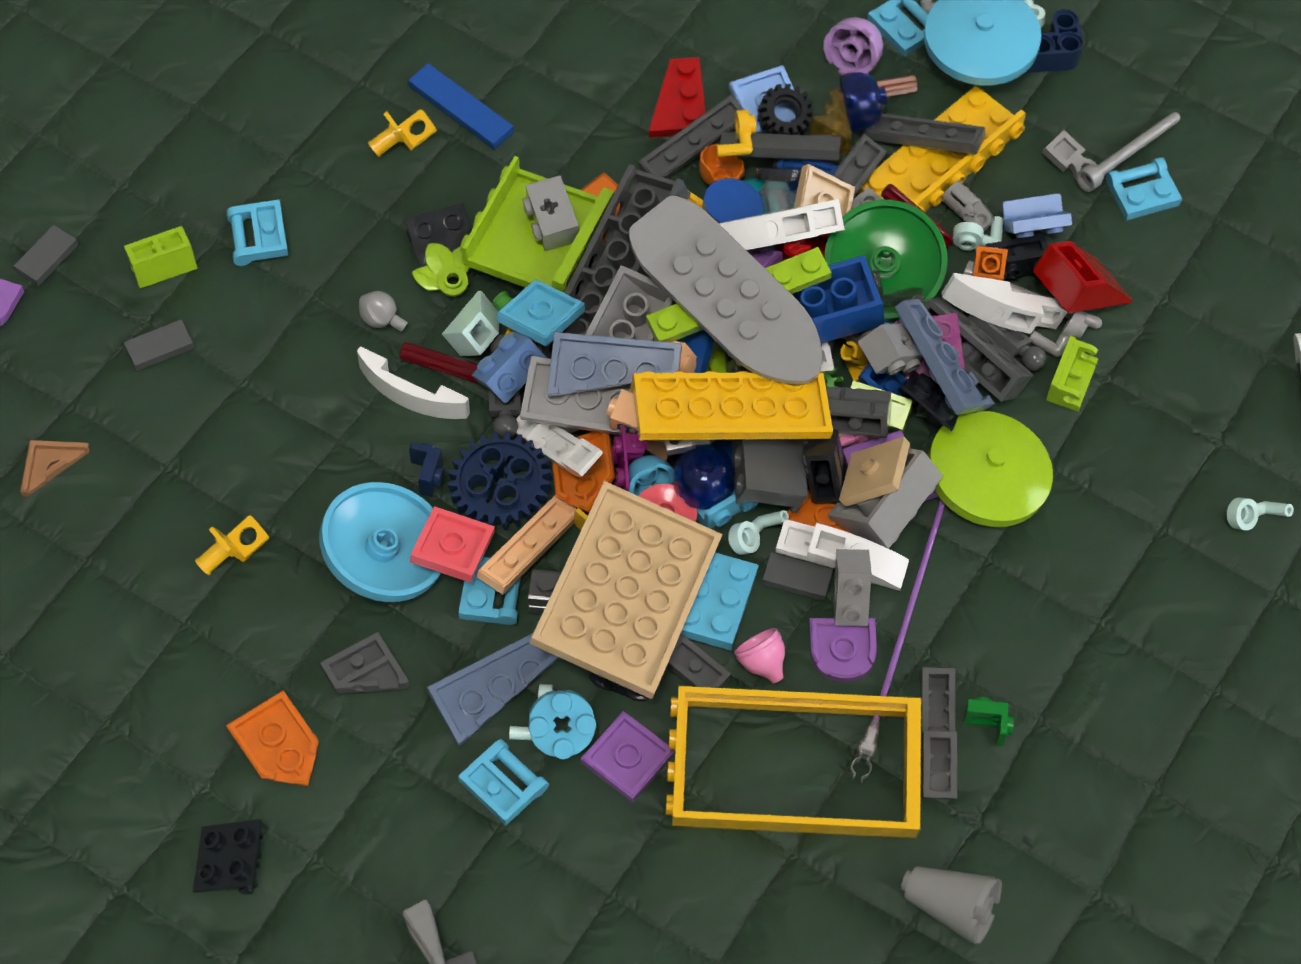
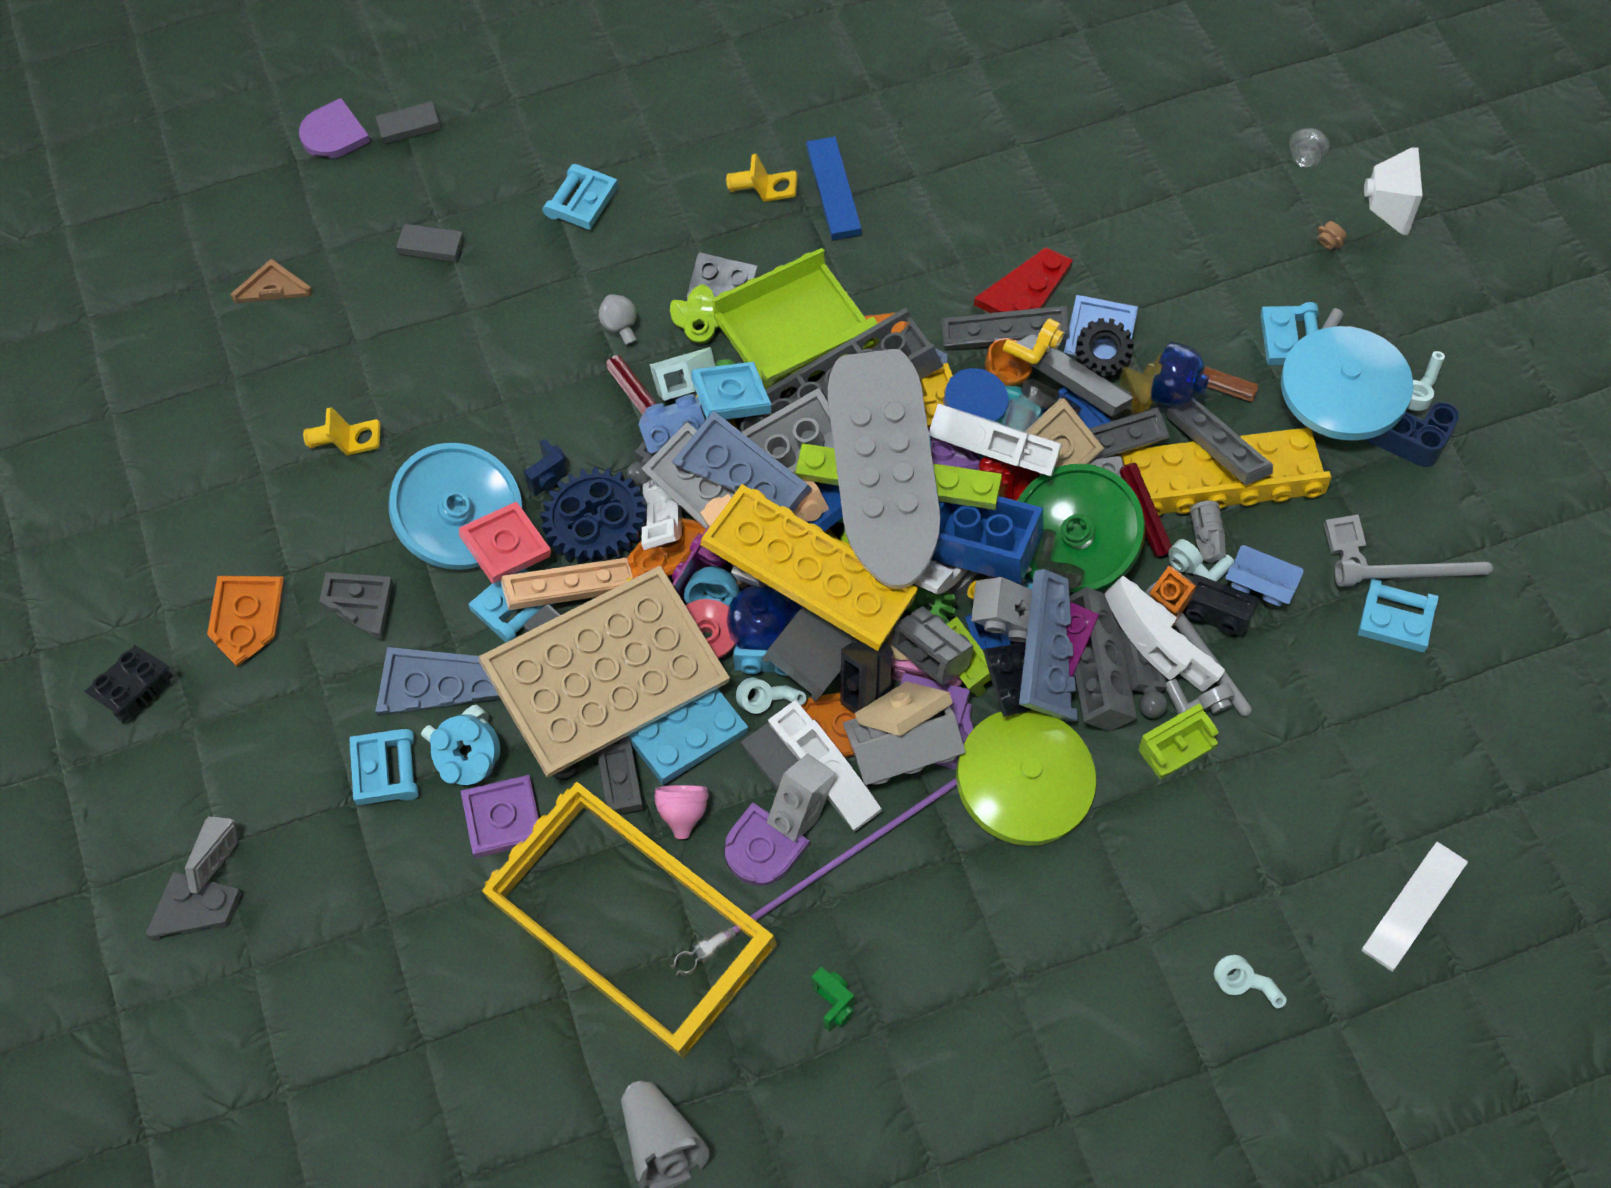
camera: 40 degrees right, 0 degrees up
lime hinge [124,226,198,289] -> none
white slope [357,346,470,419] -> none
light grey brick [522,175,579,251] -> none
lavender cylinder [823,17,883,78] -> none
dark grey slope [919,667,957,800] -> none
red slope [1033,241,1133,313] -> none

